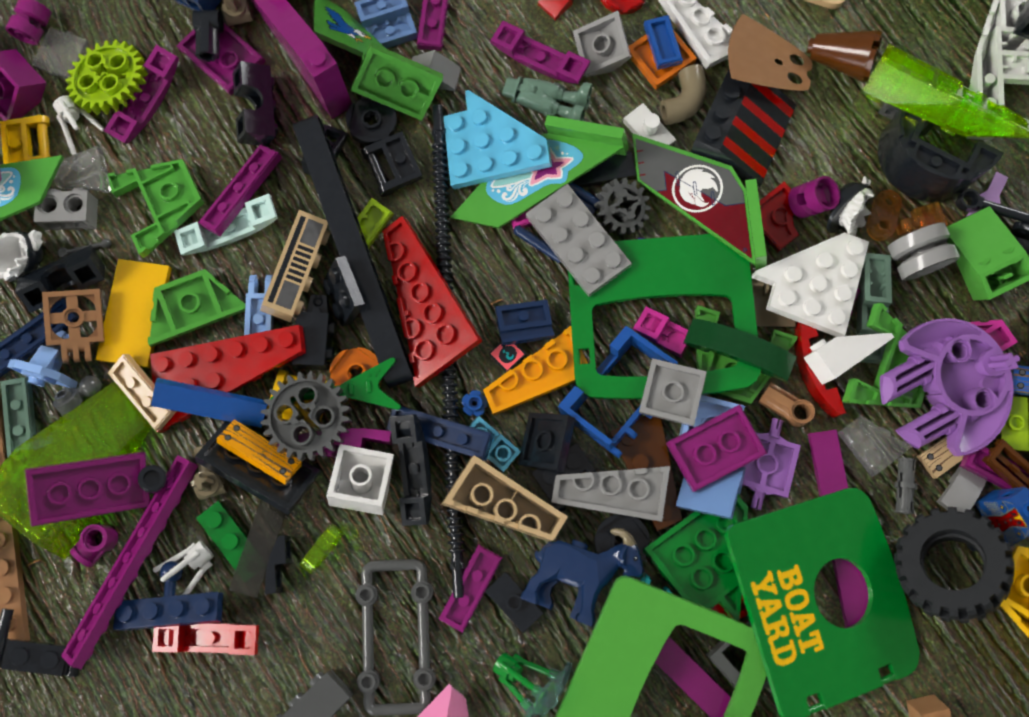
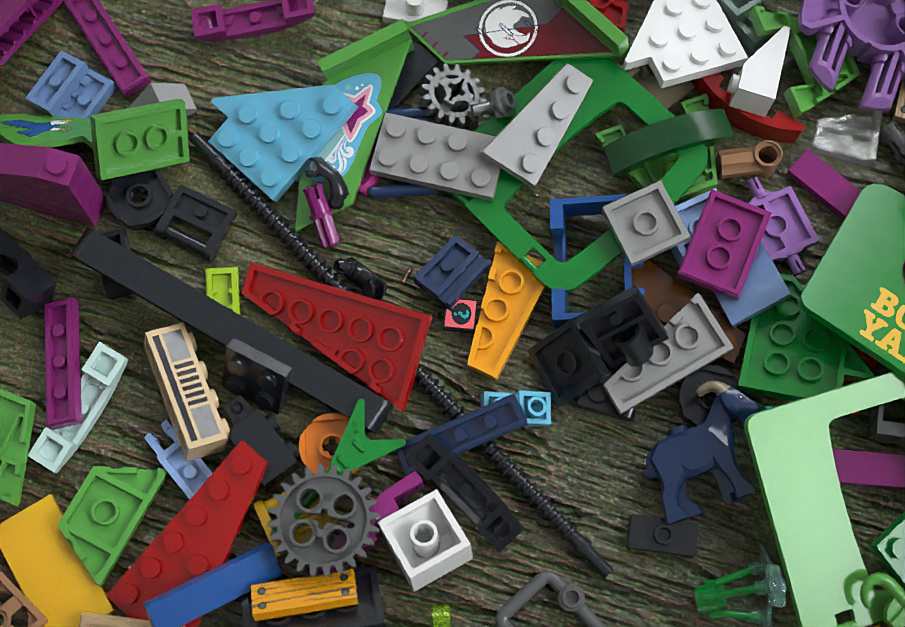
camera: 45 degrees left, 5 degrees down
magenta tile [439,544,503,633] -> none
tan wedge [441,455,568,541] -> none
blue plate [462,390,488,417] -> none
sand green piece [502,76,593,121] -> none
dark pink slope [633,306,688,358] -> none
none -> magenta axle [302,183,339,248]
none -> black piece [305,157,349,210]
none -> black piece [333,257,387,301]
none -> flat silver plate [470,87,516,119]
none -> light grey wing [479,63,593,188]
none -> black plate [577,285,669,369]

